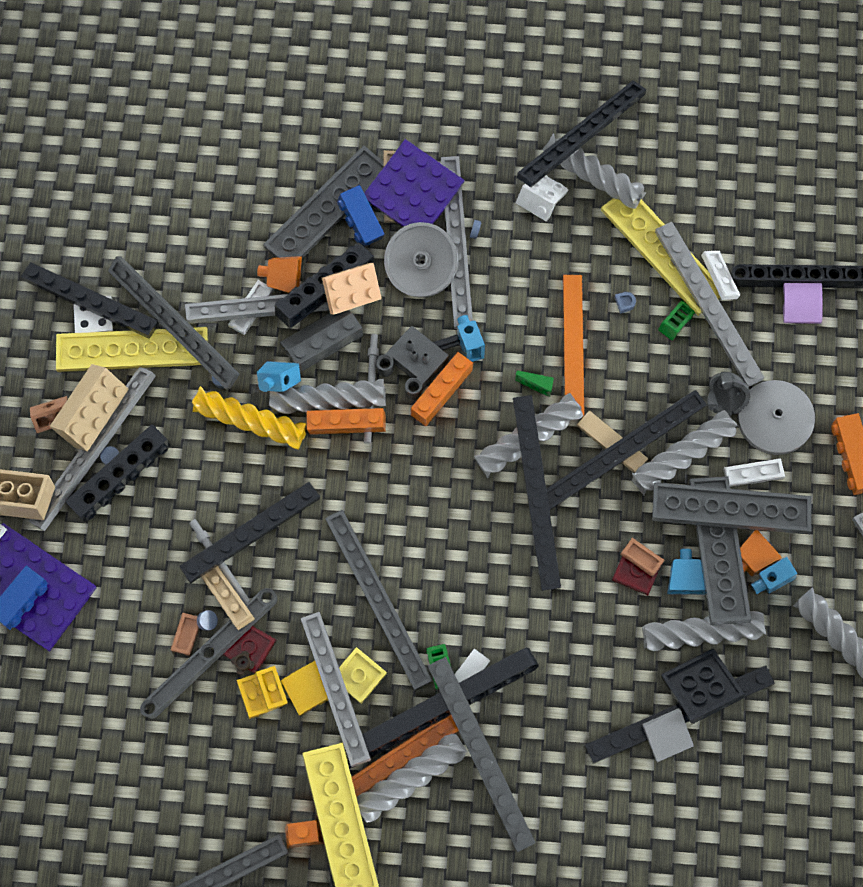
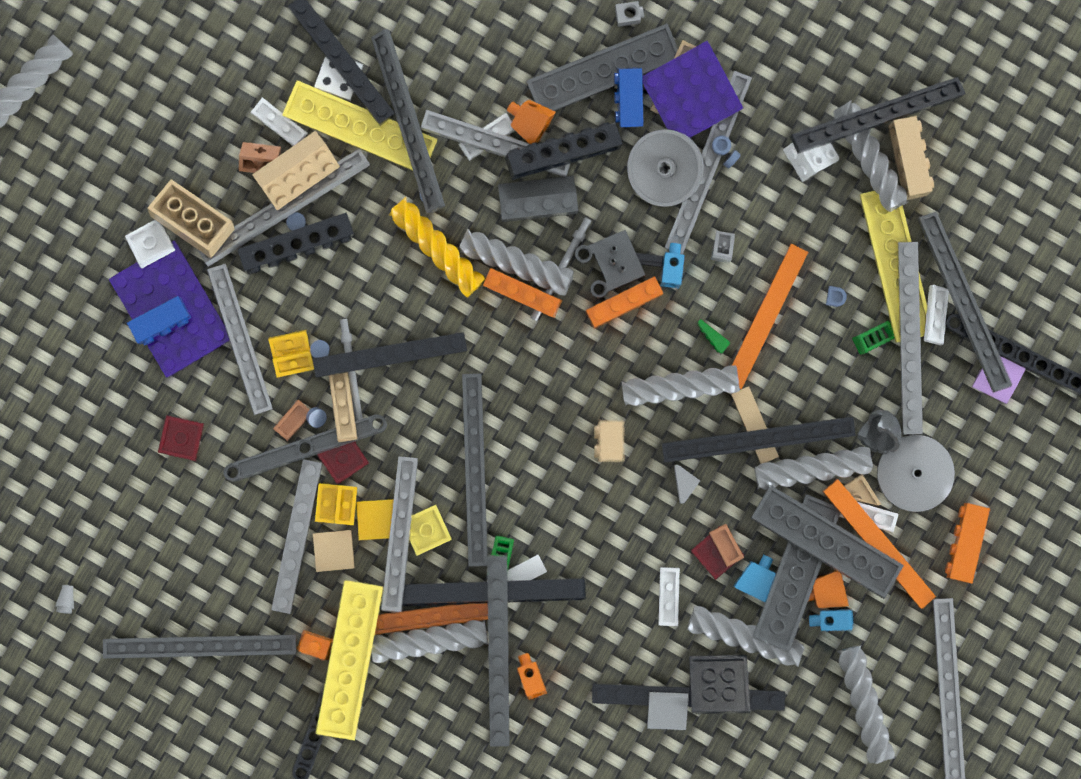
camera: 25 degrees right, 15 degrees up
dark brown plate [231,651,255,675] -> none
dark azure torso [257,361,301,392] -> none
light nougat plate [322,263,382,315] -> none
black plate [512,395,561,591] -> none
none -> dark red tile [158,415,204,461]
none -> light grey plate [207,264,273,415]
none -> white tile [251,98,308,146]
none -> yellow slope [268,330,314,378]
none -> light grey plate [271,459,323,614]
none -> sand blue tile [310,340,330,358]
none -> tan tile [313,530,355,572]
none -> orange torso [517,653,547,700]
none -> tan brick [594,421,624,462]
none -> light grey brick [615,1,644,27]
none -> white tile [658,567,680,626]
none -> light grey slope [674,465,700,504]
none -> light grey slope [711,231,735,263]
none -> sand blue tile [712,136,731,156]
none -> orange tile [822,479,936,609]
none -> tan tile [844,474,881,506]
none -> tan brick [888,116,934,200]
none -> dark grey plate [918,211,1012,393]

